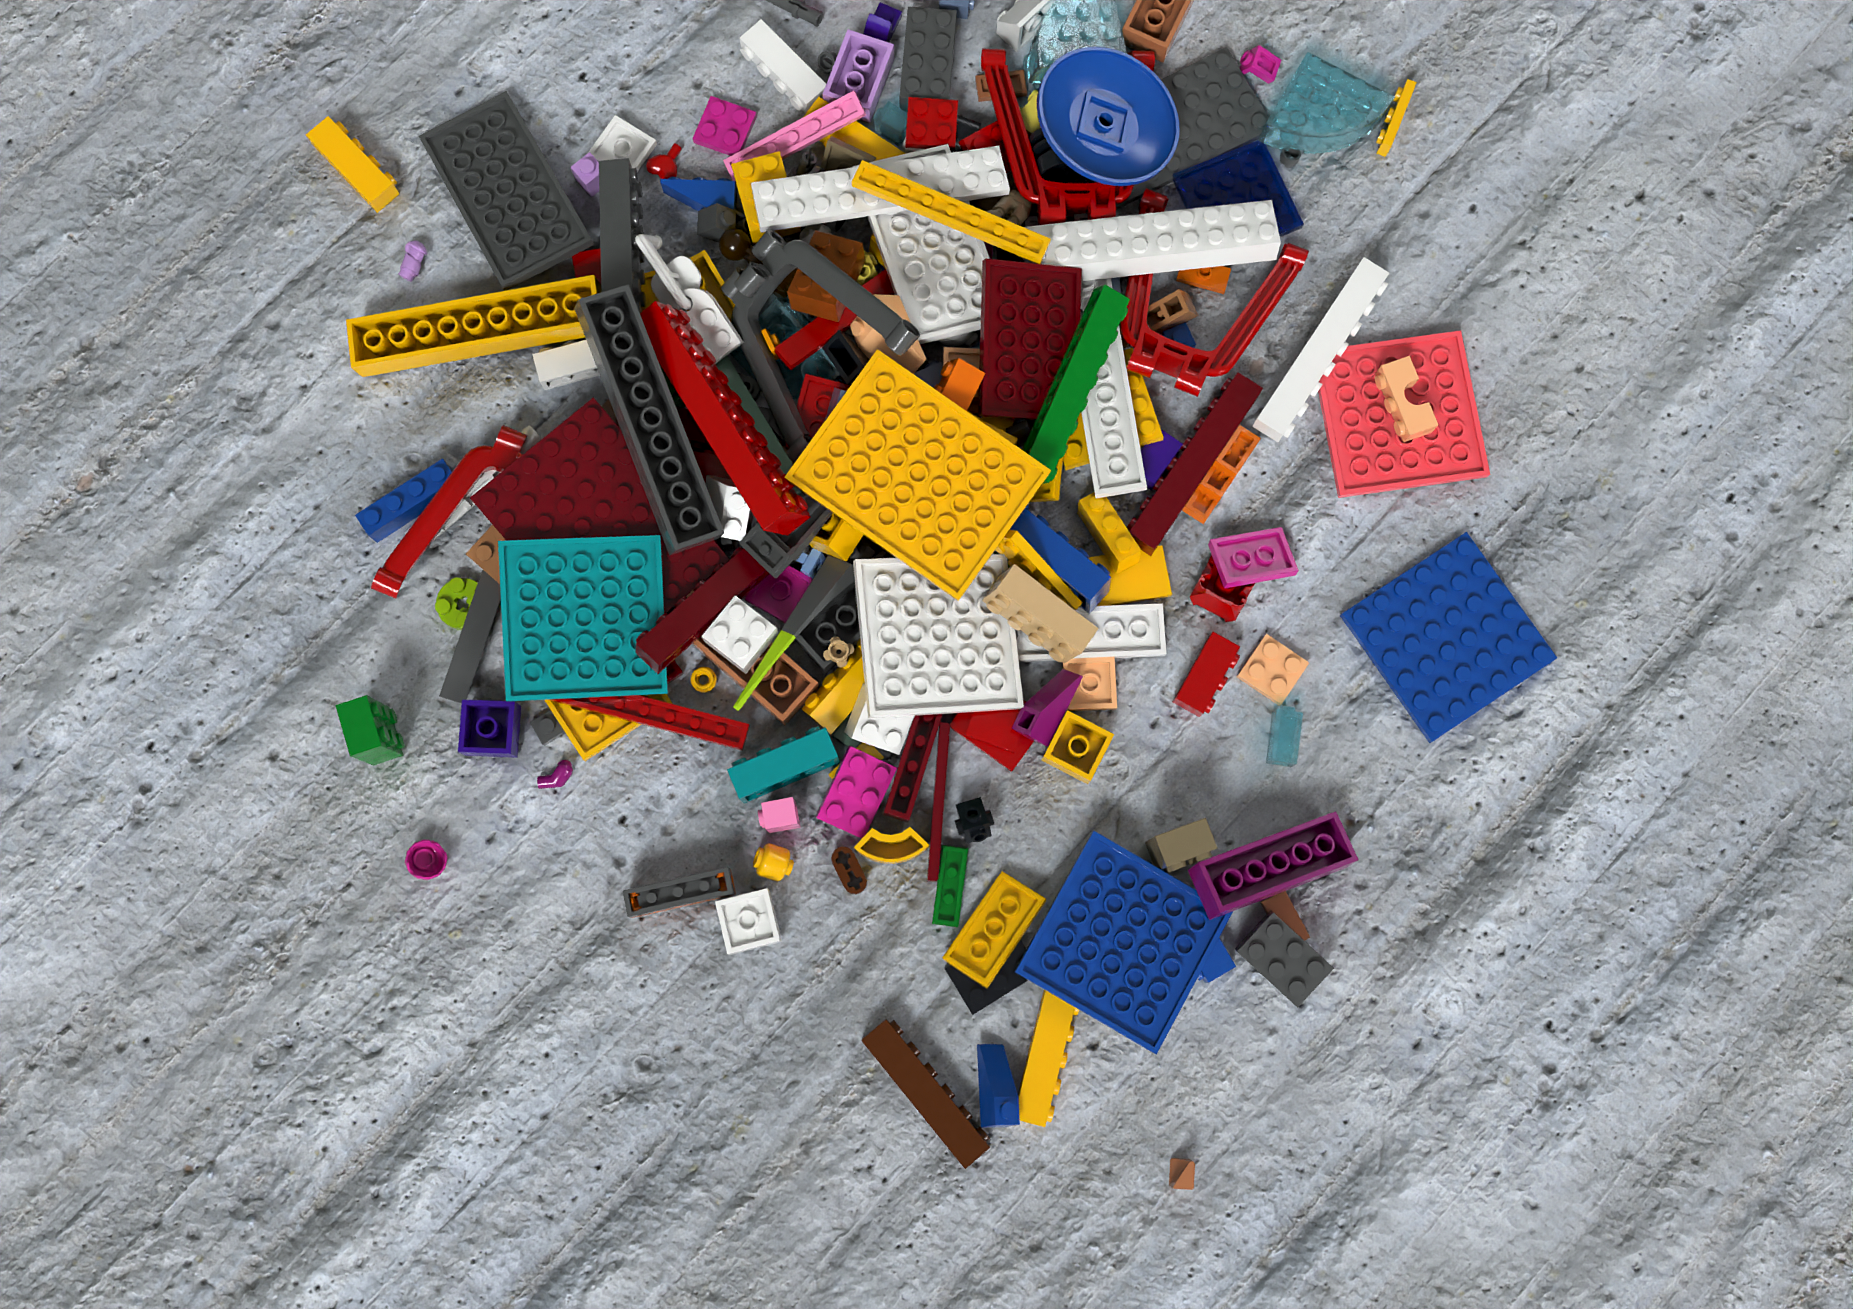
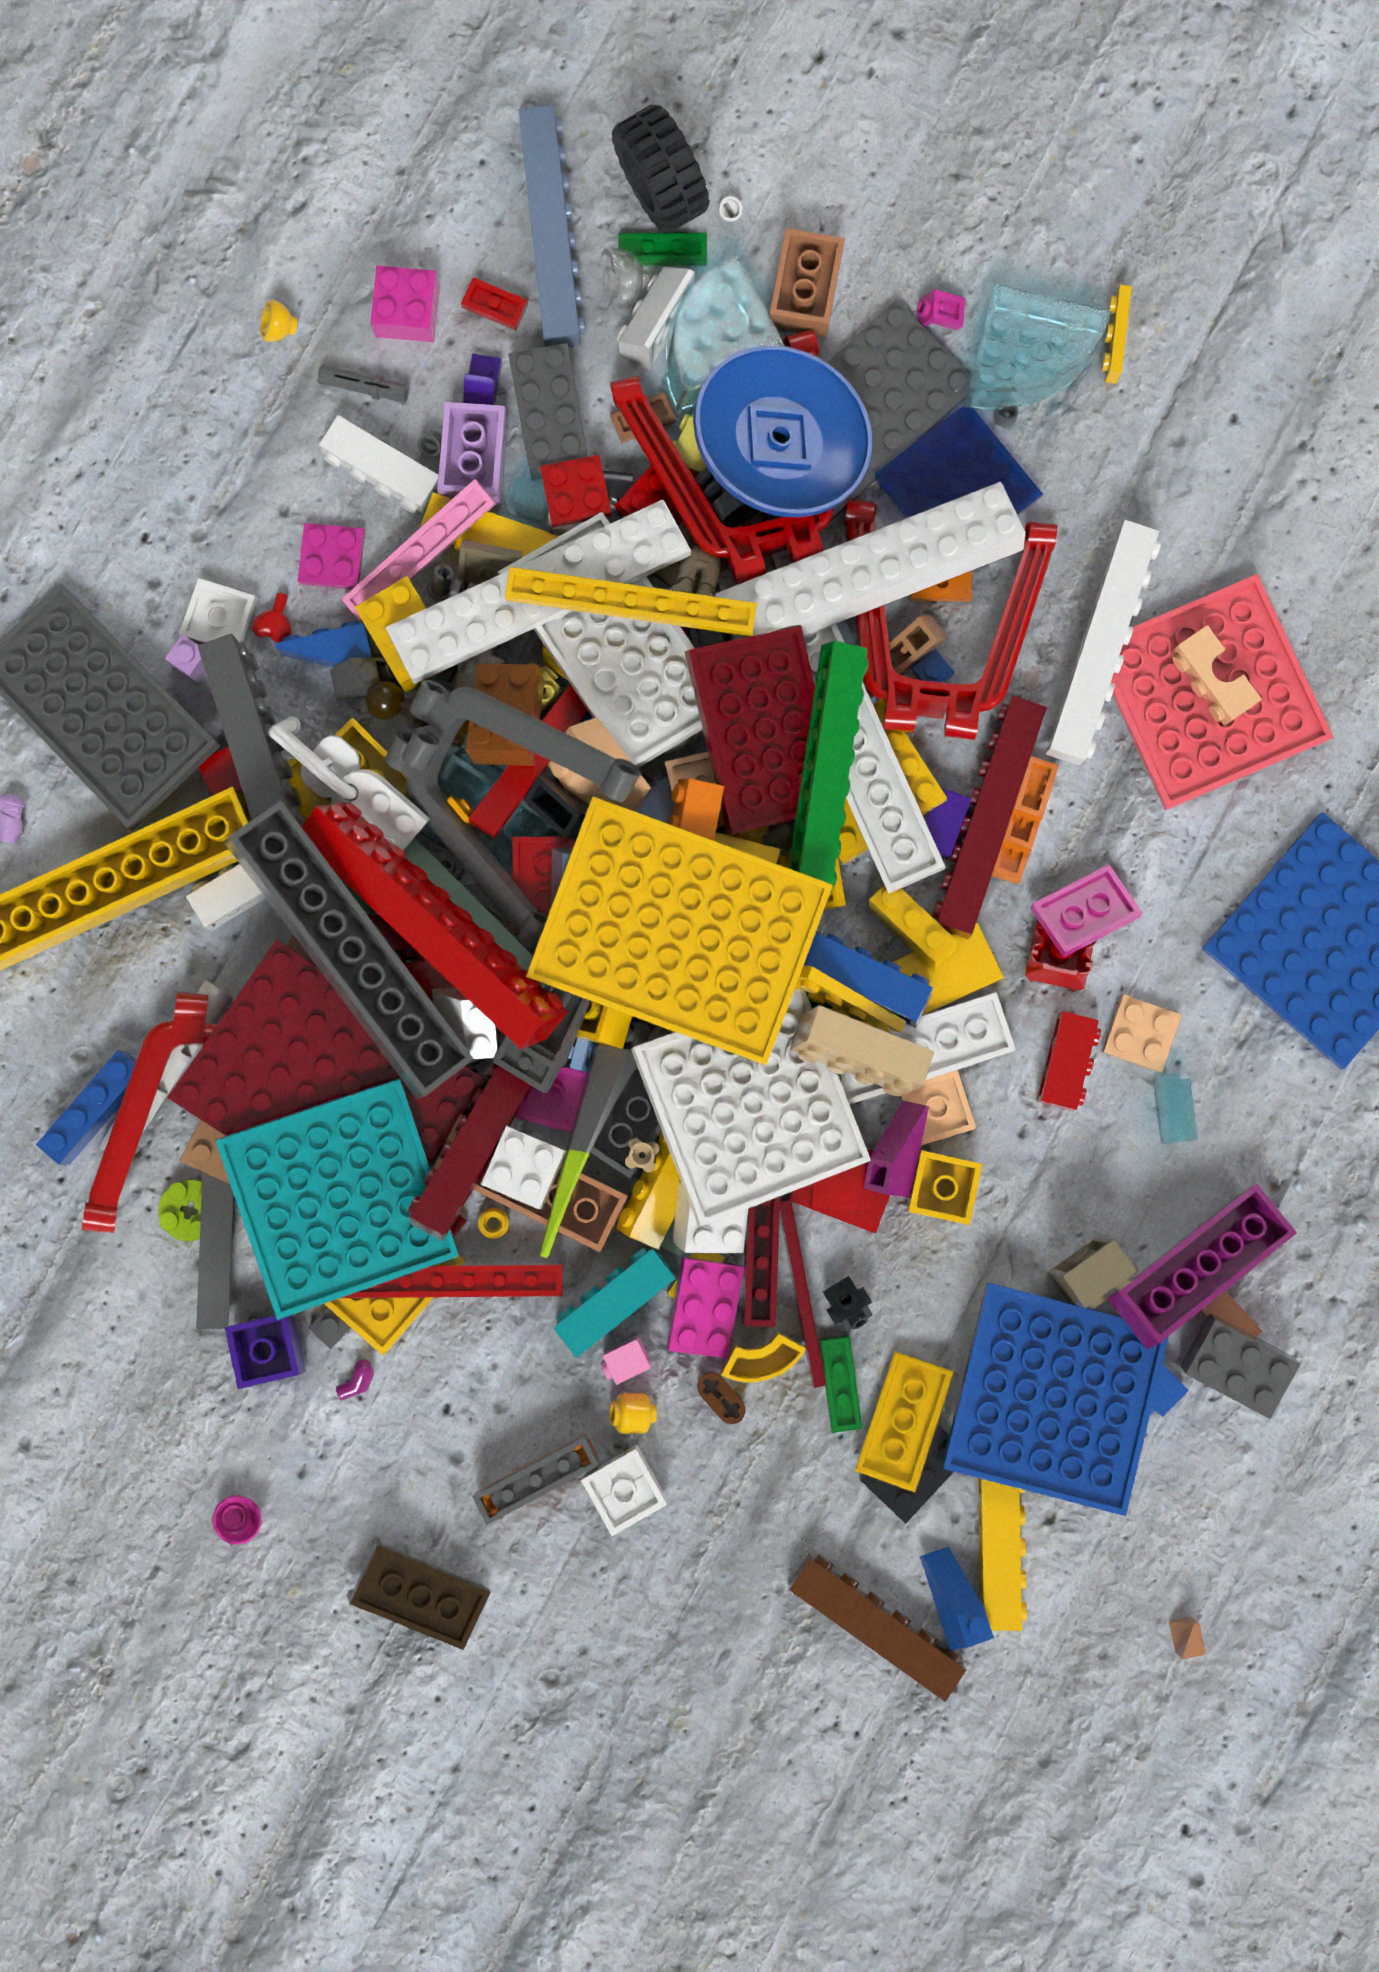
camera: 10 degrees left, 5 degrees up
green brick [335,695,405,766] -> none
none -> dark brown plate [347,1536,491,1650]

